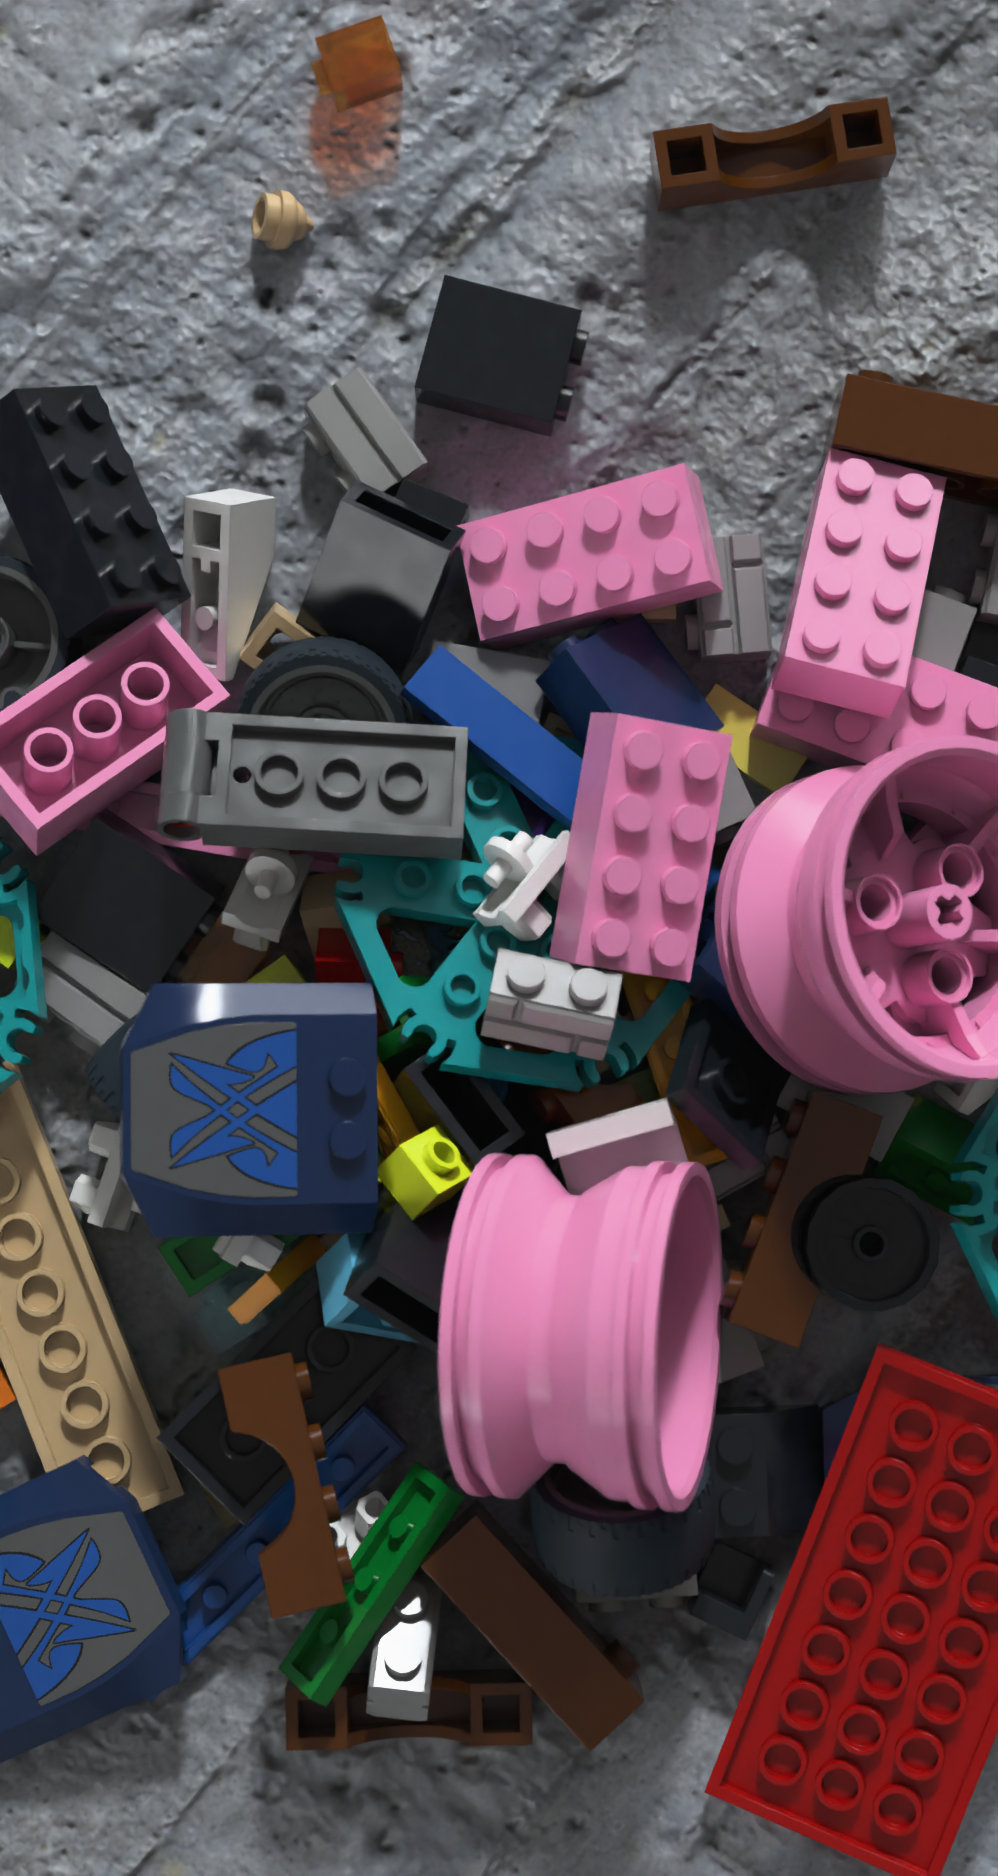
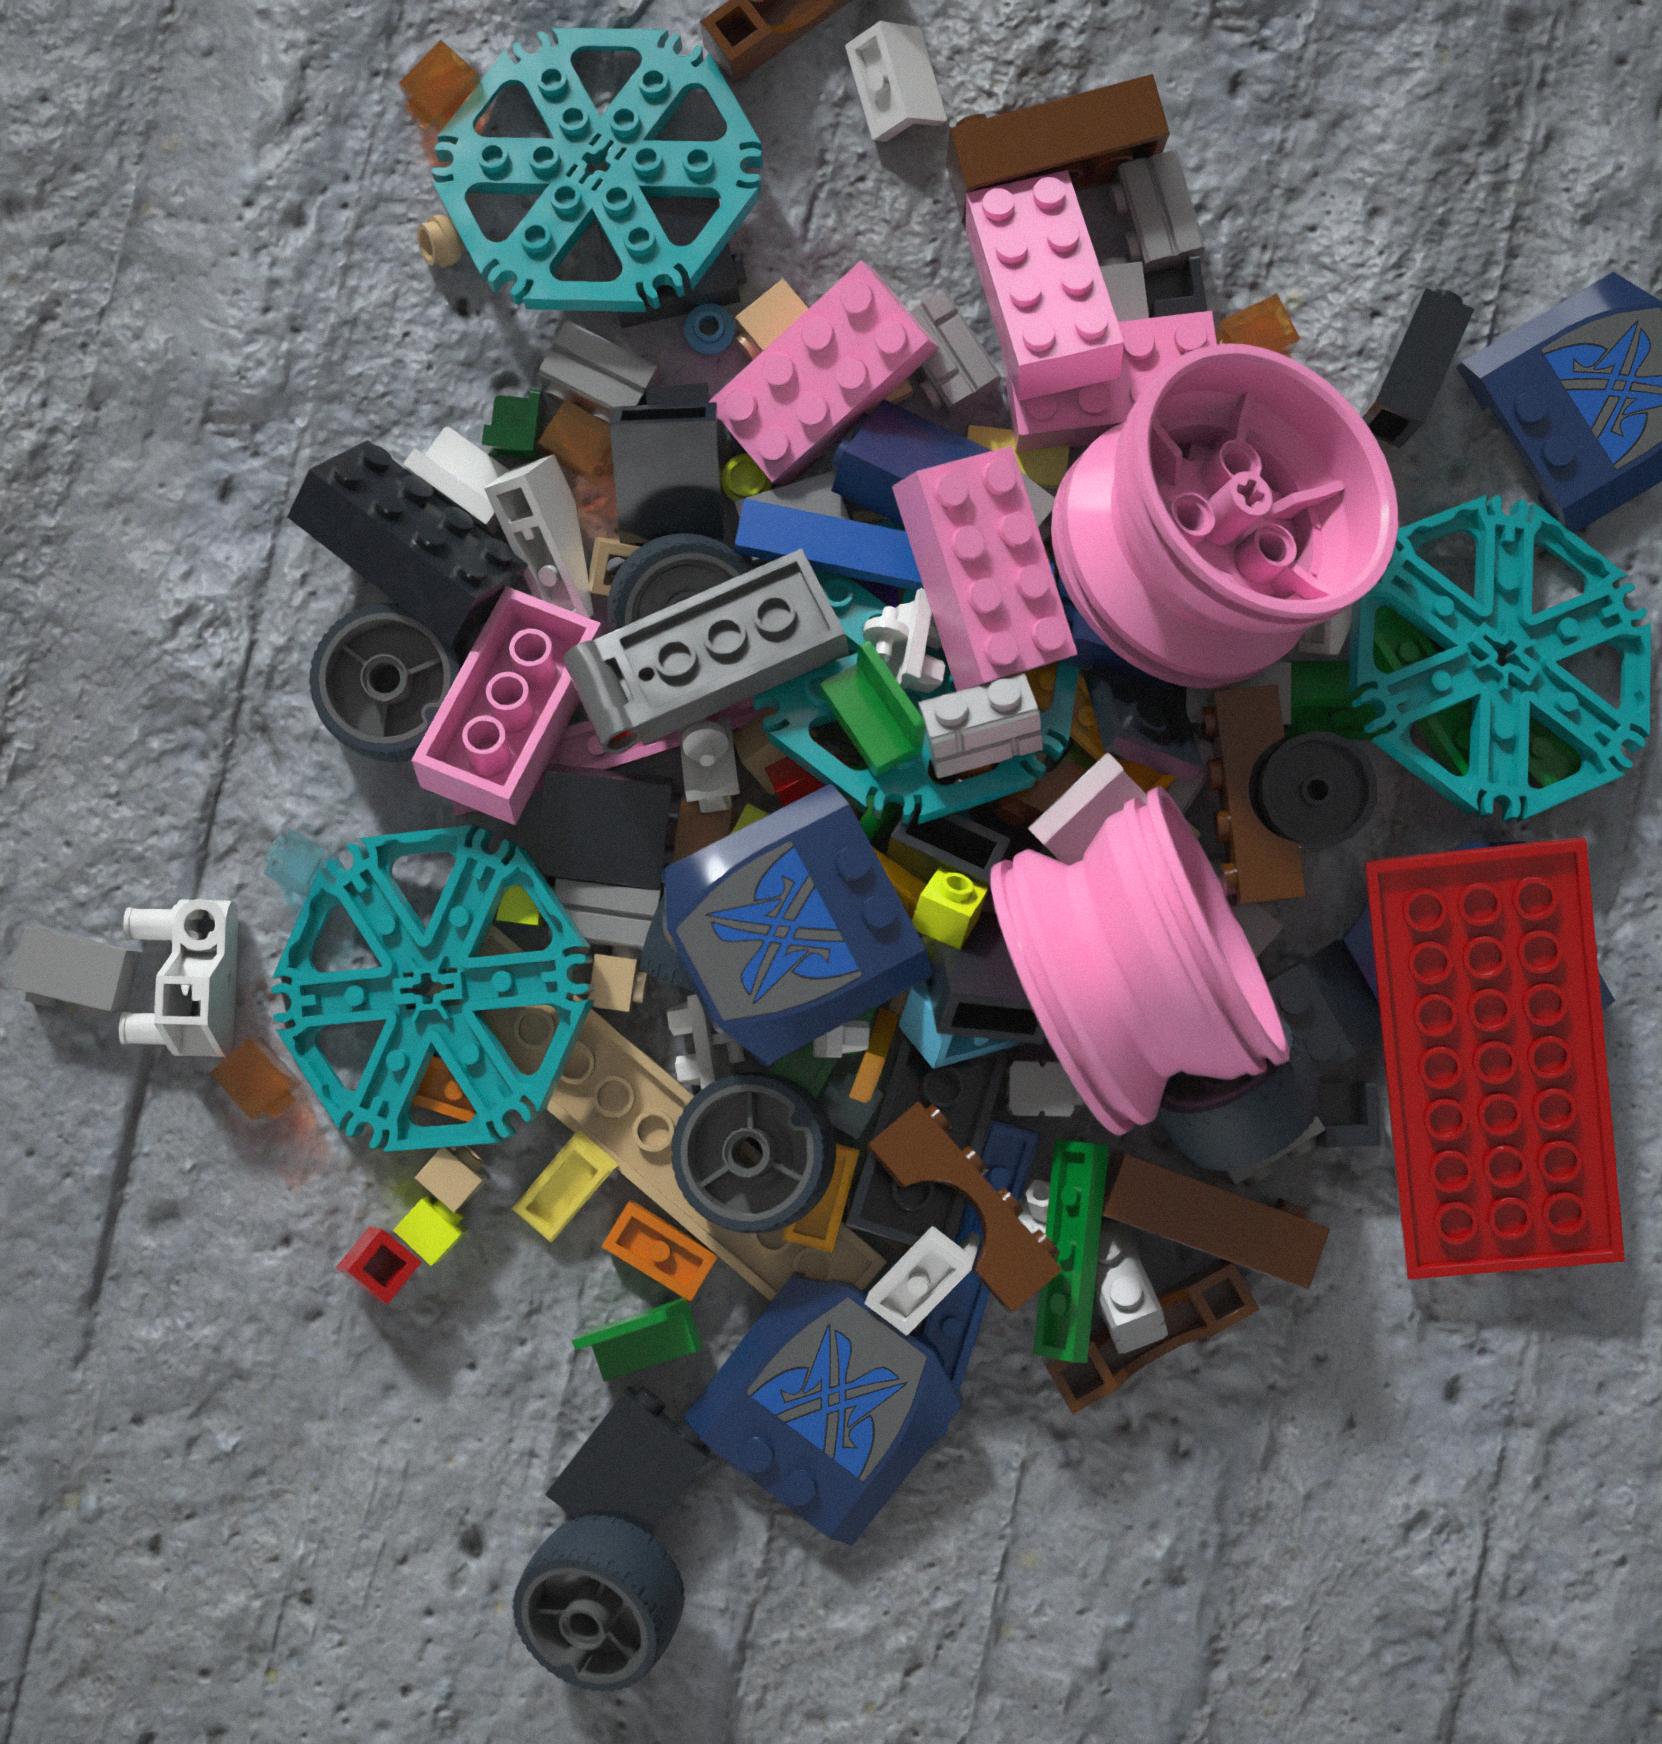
camera: 25 degrees left, 0 degrees up
none -> white panel [403,427,509,535]
none -> teal plate [432,28,763,312]
none -> dark green panel [482,389,547,462]
none -> clear orange brick [538,399,614,486]
none -> tan plate [588,954,648,1012]
none -> dark grey wheel [671,1072,837,1234]
none -> dark azure plate [684,303,735,356]
none -> neon yellow plate [722,453,772,502]
none -> tan brick [735,279,808,361]
none -> light orange tile [782,1143,860,1253]
none -> green panel [819,640,926,777]
none -> white panel [845,21,947,142]
none -> white panel [865,1226,981,1336]
none -> light grey brick [1002,1060,1084,1116]

